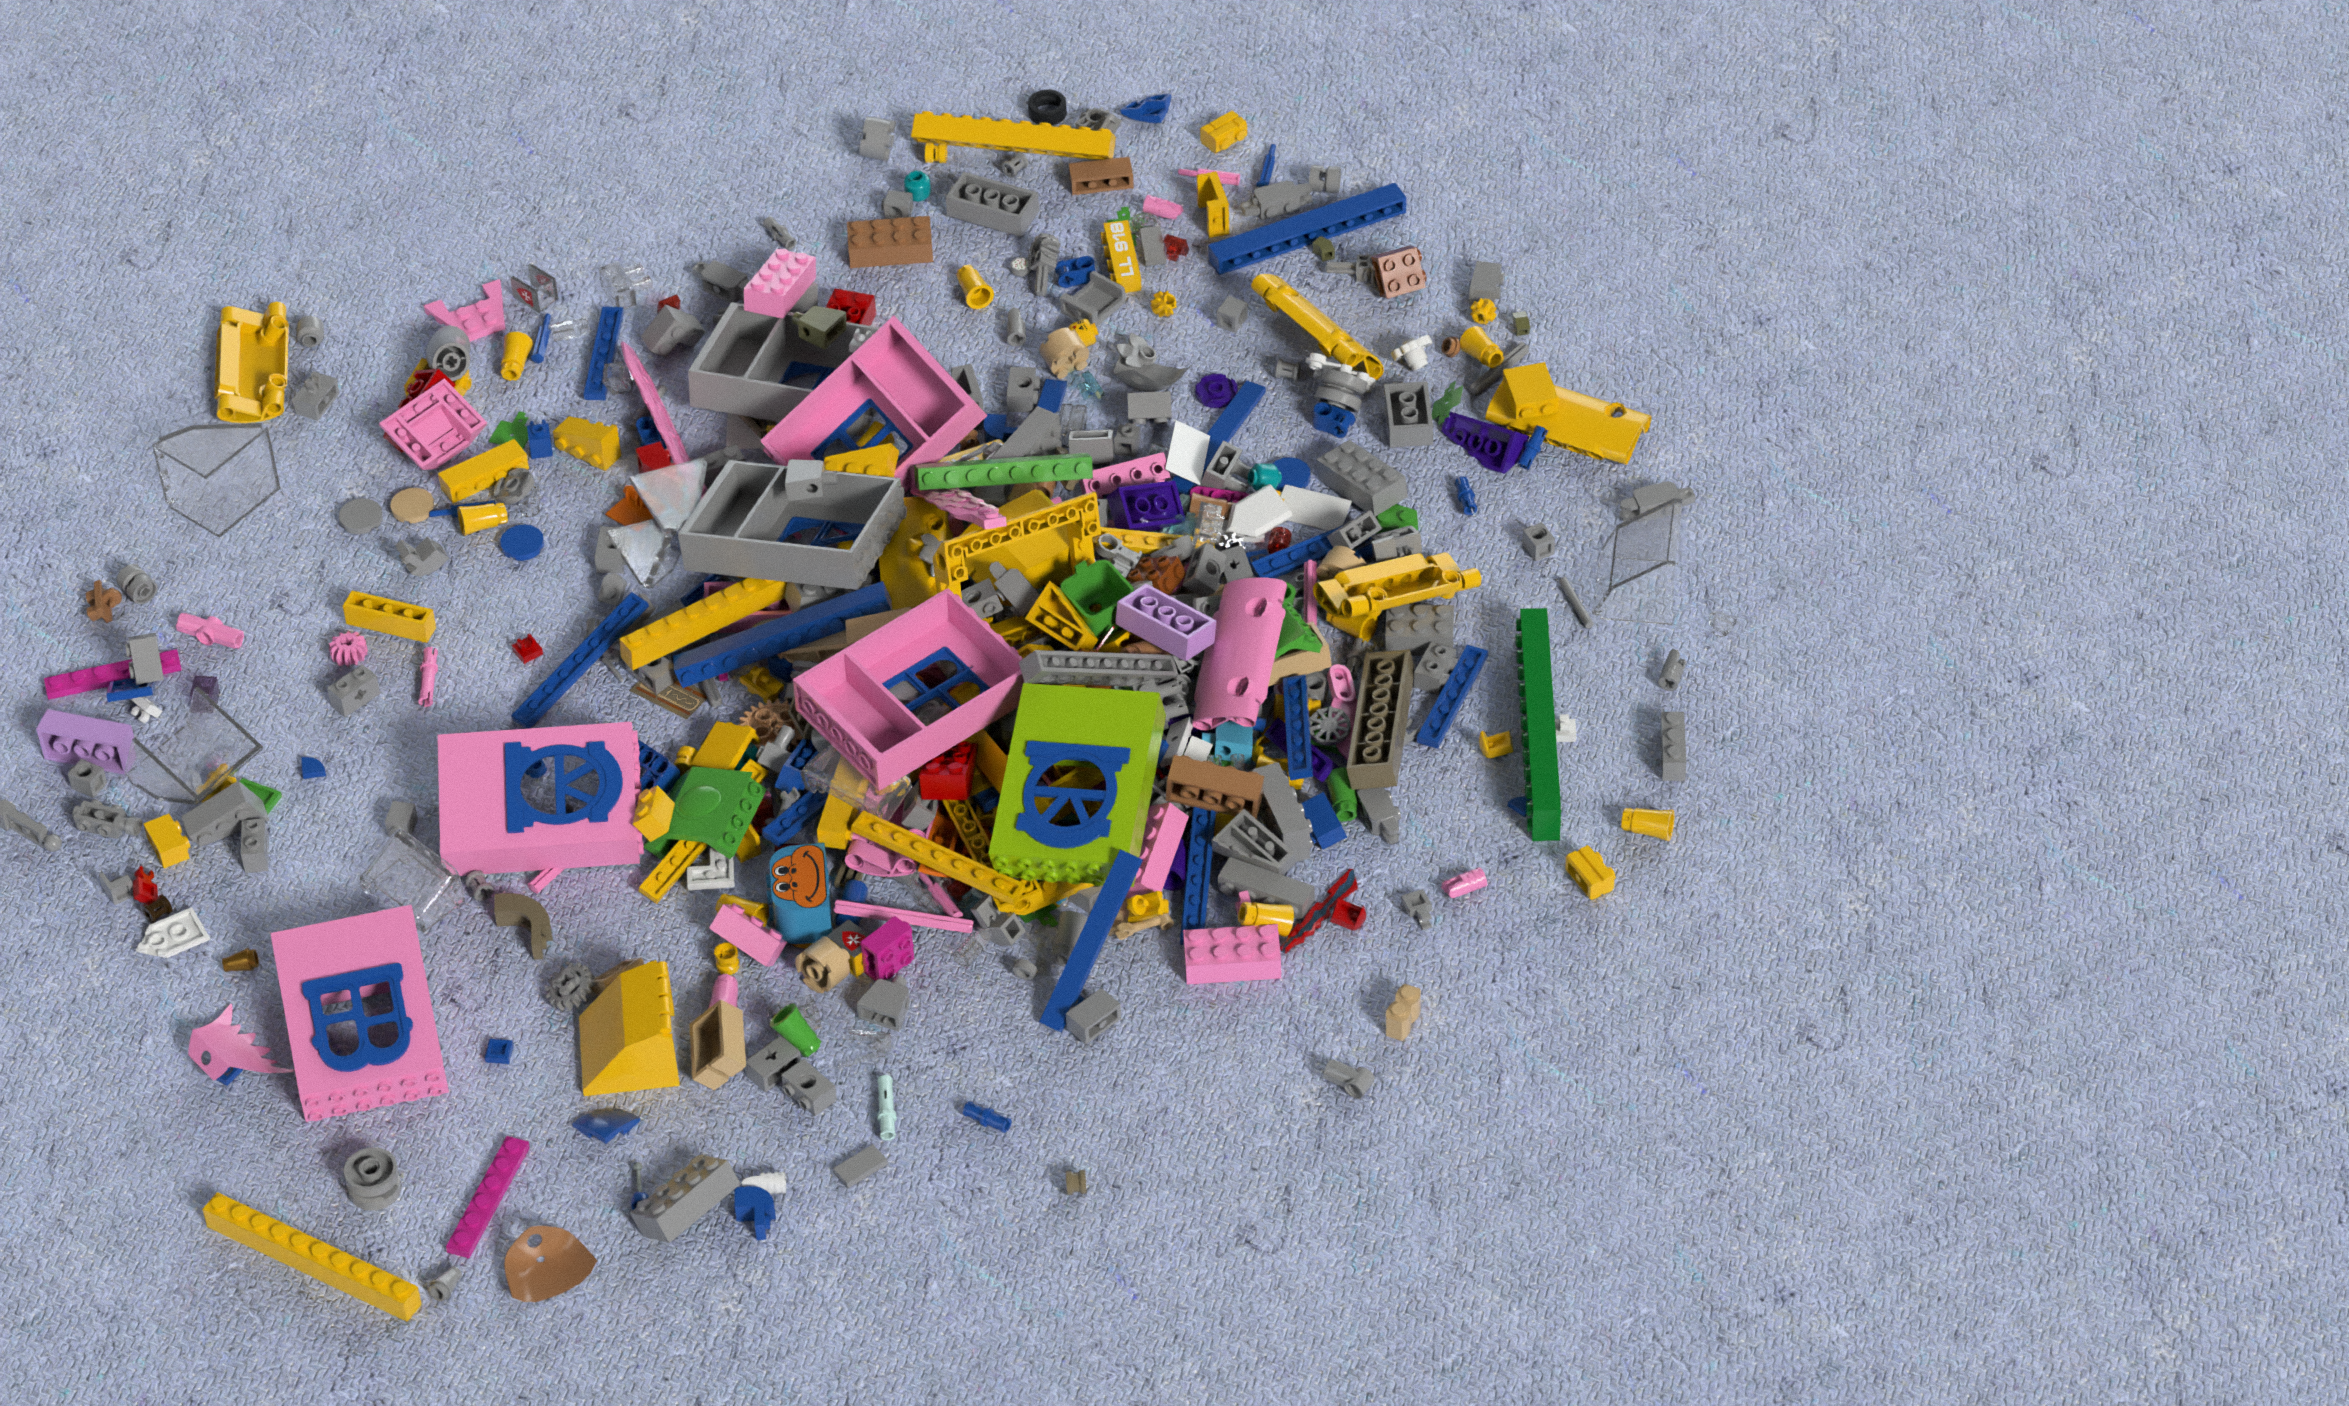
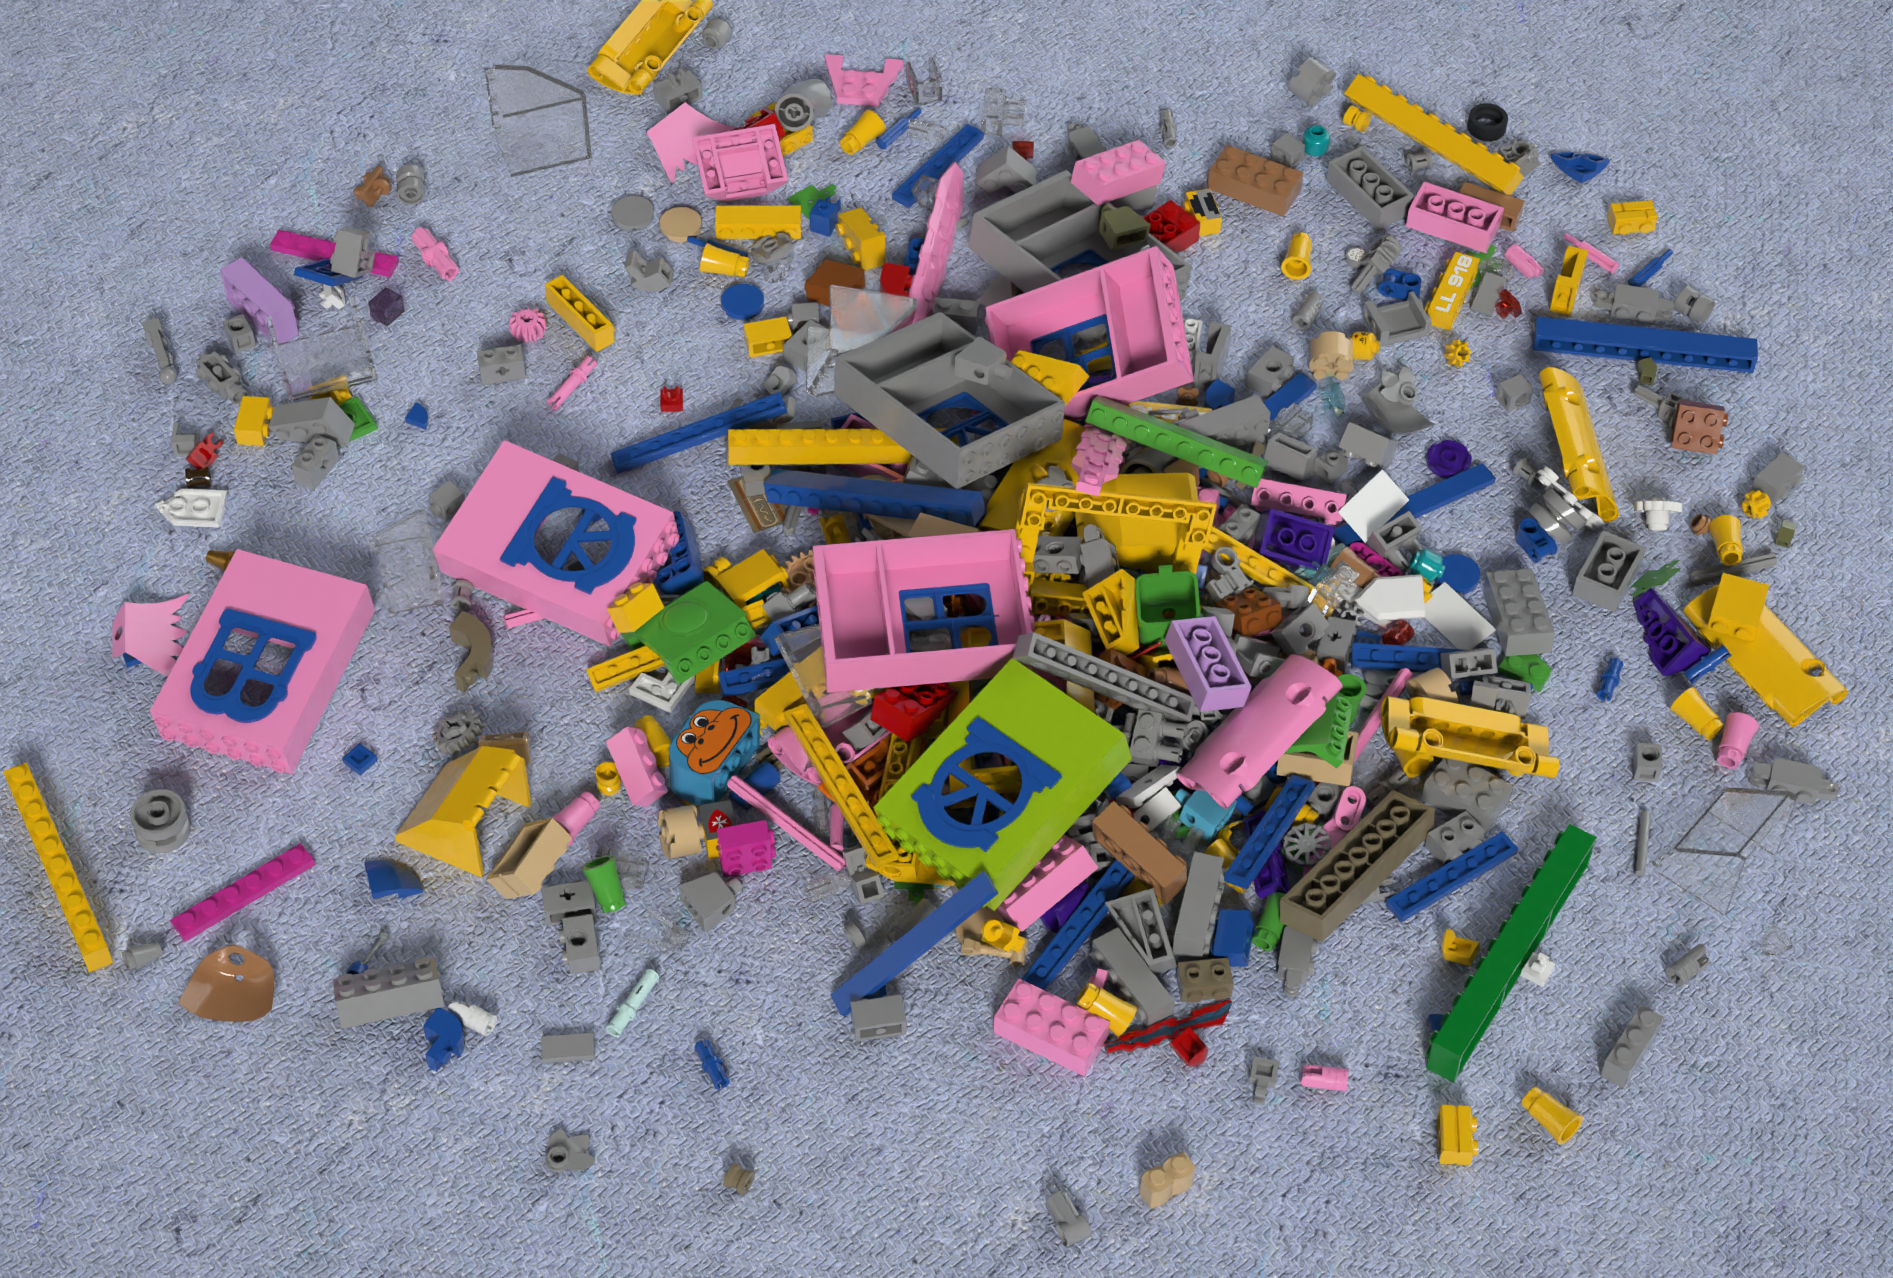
camera: 30 degrees right, 5 degrees up
none -> light grey plate [545,1129,595,1173]
none -> bright pink piece [645,102,734,184]
none -> yellow brick [743,316,792,358]
none -> light grey brick [788,303,819,335]
none -> dark orange brick [804,259,865,311]
none -> dark tan brick [1176,958,1234,1003]
none -> brick [1182,188,1222,236]
none -> bright pink brick [1406,182,1504,253]
none -> yellow plant [1670,687,1724,741]
none -> bright pink plant [1717,712,1759,769]

